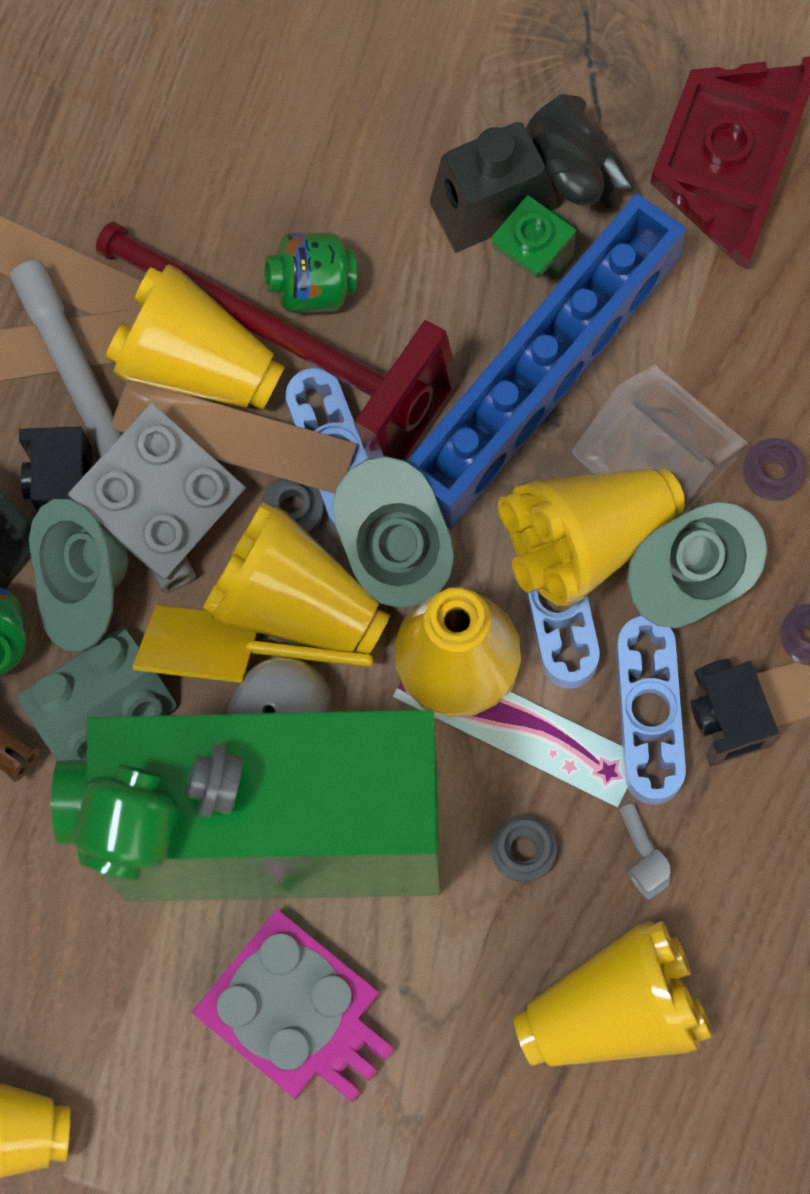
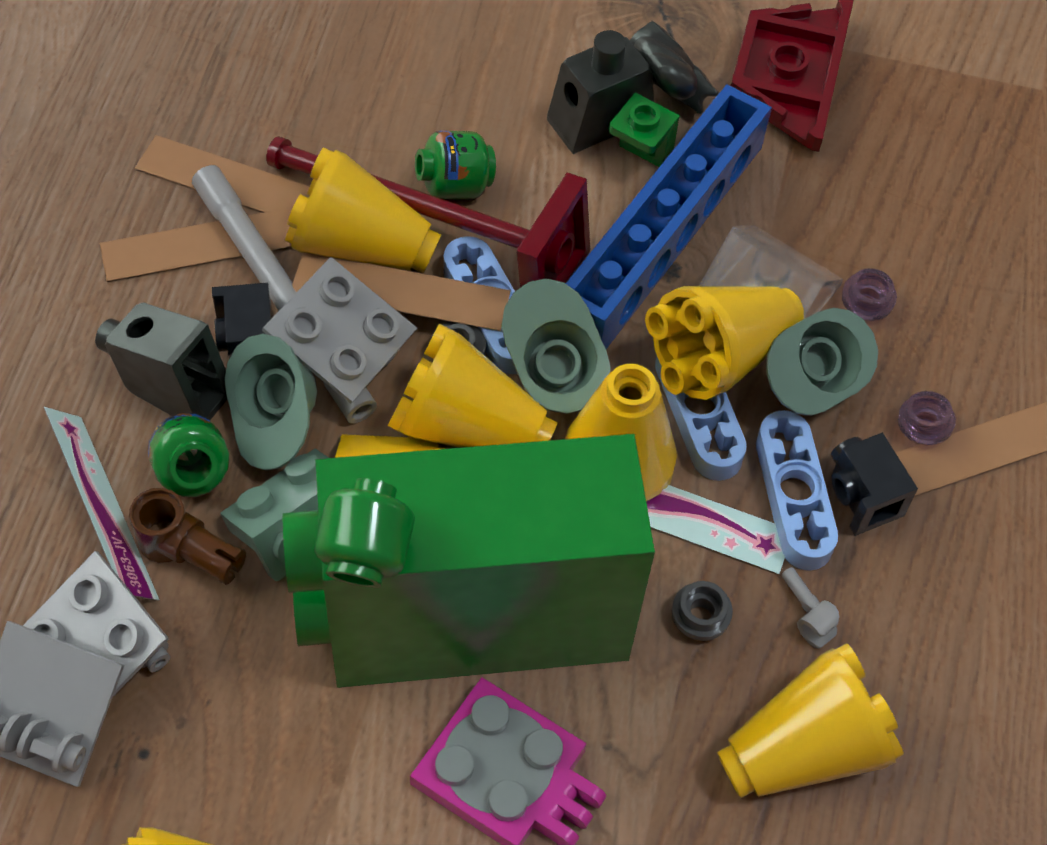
camera: 15 degrees left, 15 degrees down
dark grey plate [186,743,242,817] -> none

